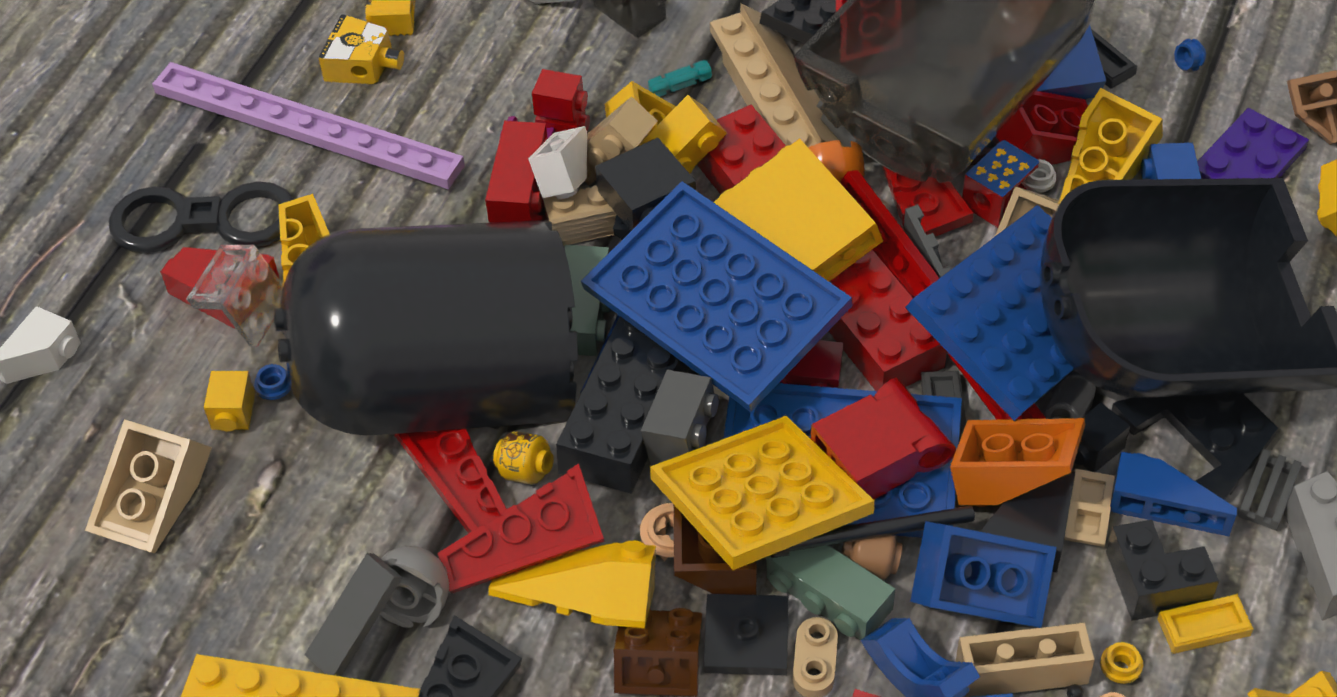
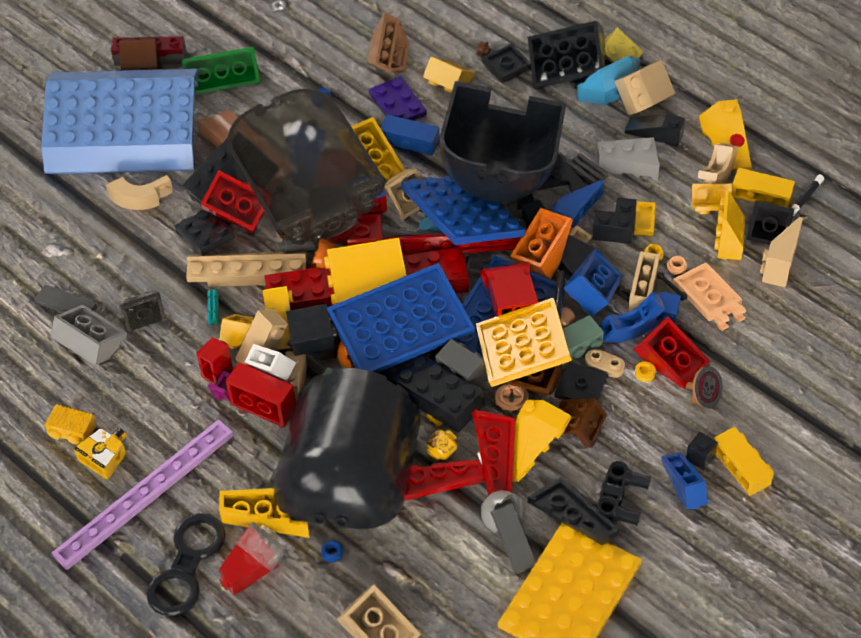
camera: 70 degrees left, 0 degrees up
yellow brick [204,371,256,432] -> none

